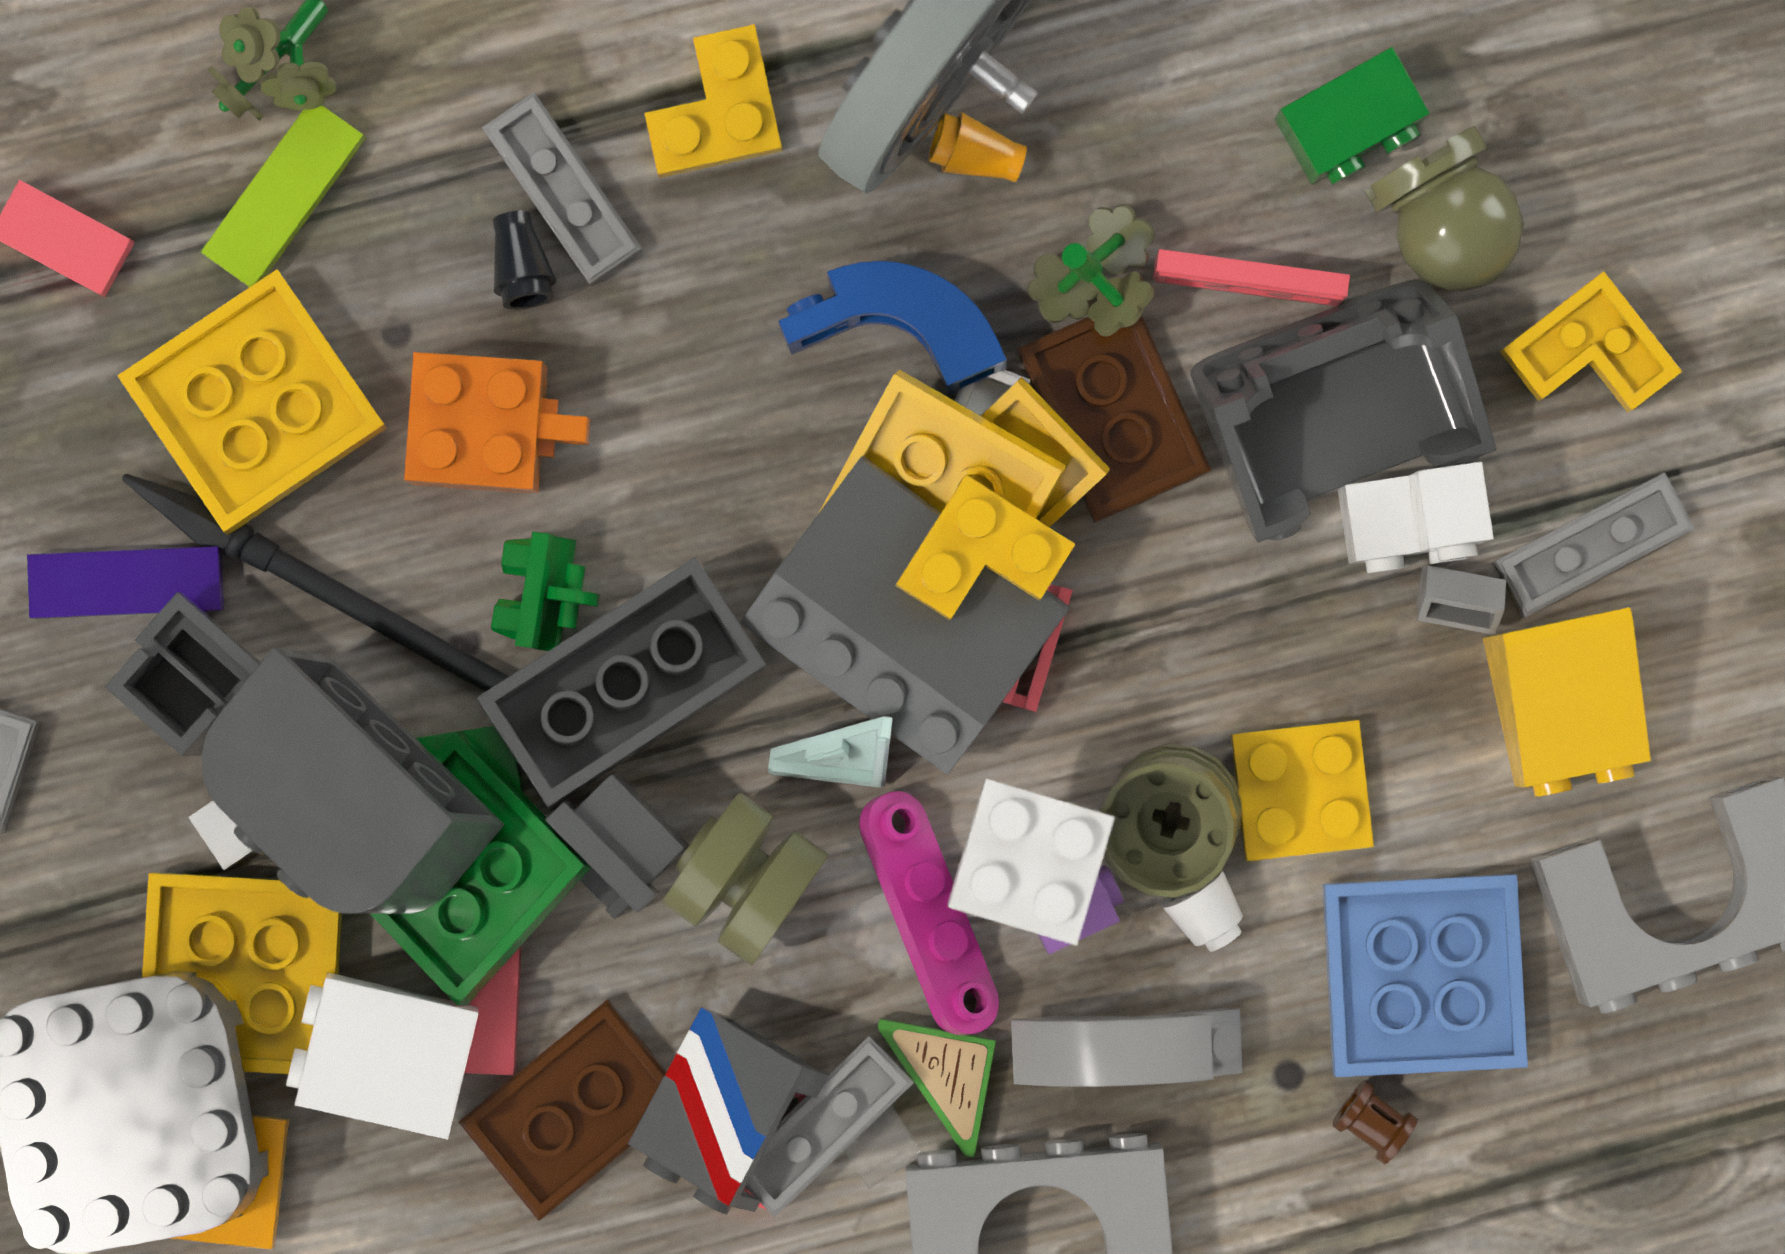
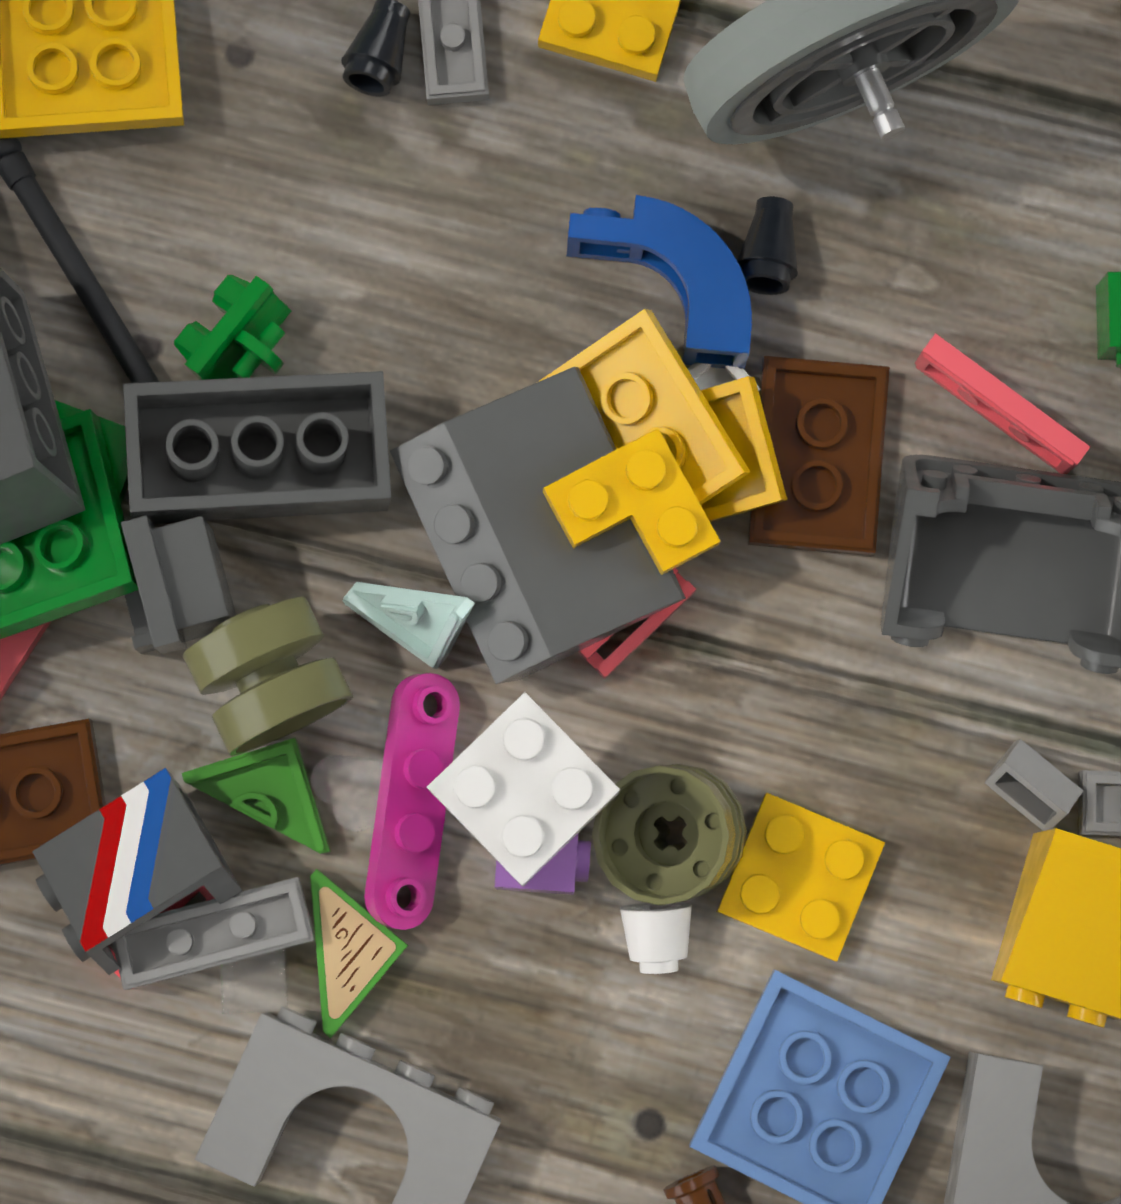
camera: 25 degrees right, 5 degrees down
orange hinge [404,352,591,493] -> none
light orange cone [928,112,1027,182] -> none
light grey arch [1011,1008,1242,1087] -> none
olive plant [1027,204,1155,336] -> none
white brick [1338,462,1494,574] -> none
none -> bright green tile [182,738,331,854]
none -> black cone [737,196,798,295]

